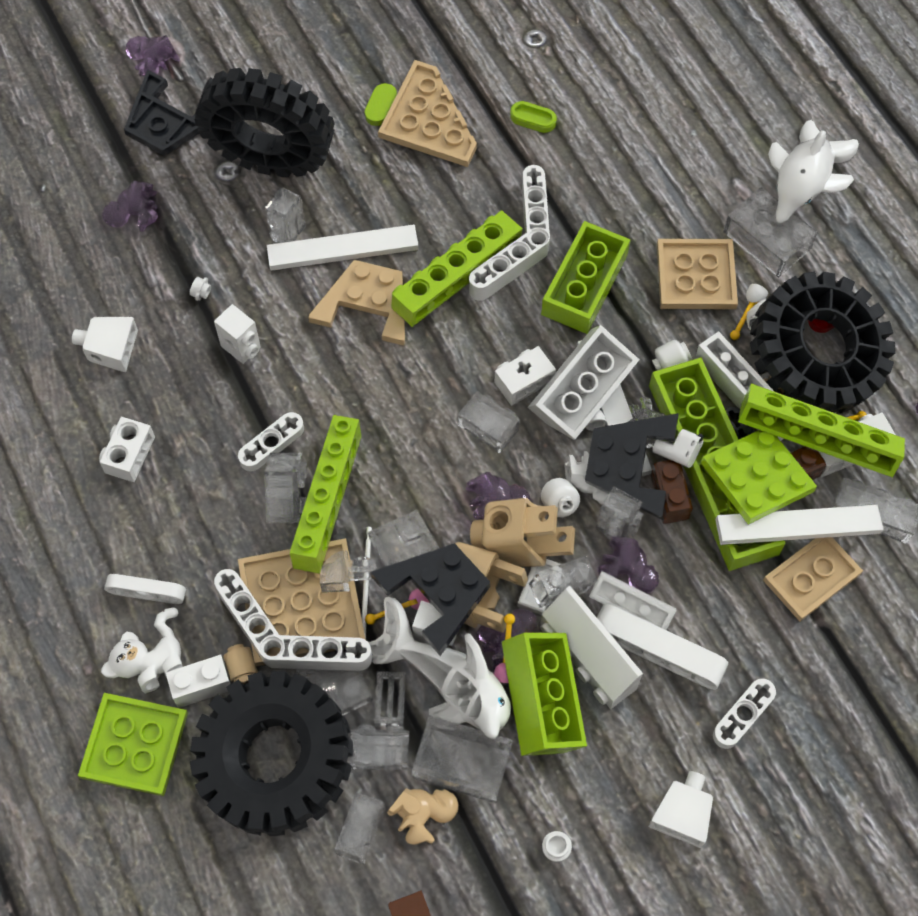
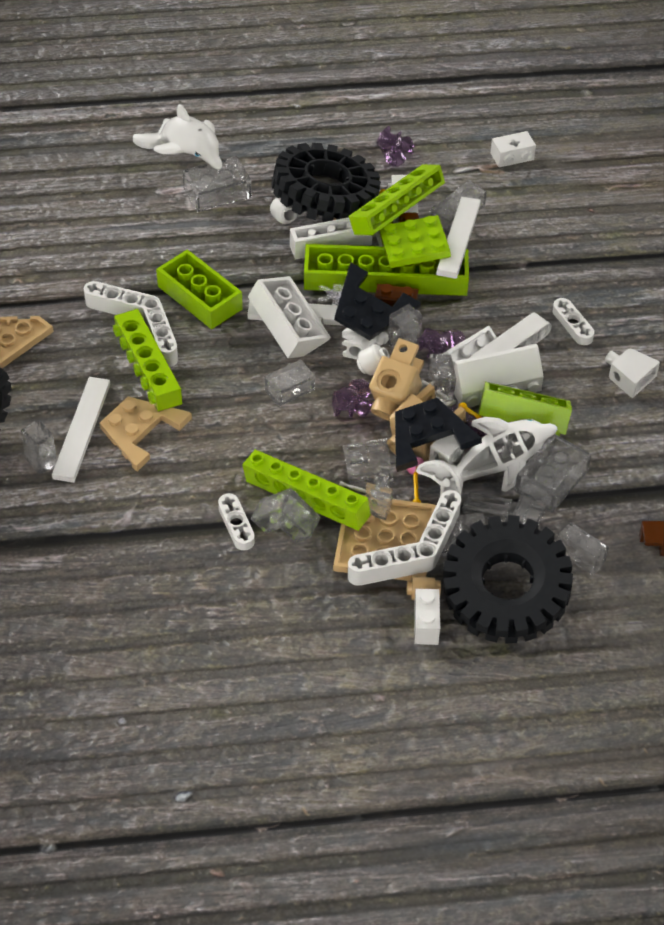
camera: 70 degrees left, 15 degrees down
white torso [72,317,138,372] -> none
lime plate [78,693,188,796] -> none
white brick [99,417,155,482] -> none
white animal [101,607,183,694] -> none
white beam [104,574,186,604] -> none
white plate [190,277,211,301] -> none
white brick [214,304,261,364] -> none
tan animal [387,788,459,845] -> none
white brick [494,346,556,406] -> none
lime tile [510,101,557,133] -> none
white plate [542,831,572,862] -> none
white head [652,340,693,370] -> none
white piece [653,429,704,468] -> none
tan plate [657,239,738,309] -> none
hinge [730,284,768,340] -> none
tan plate [763,537,863,622] -> none

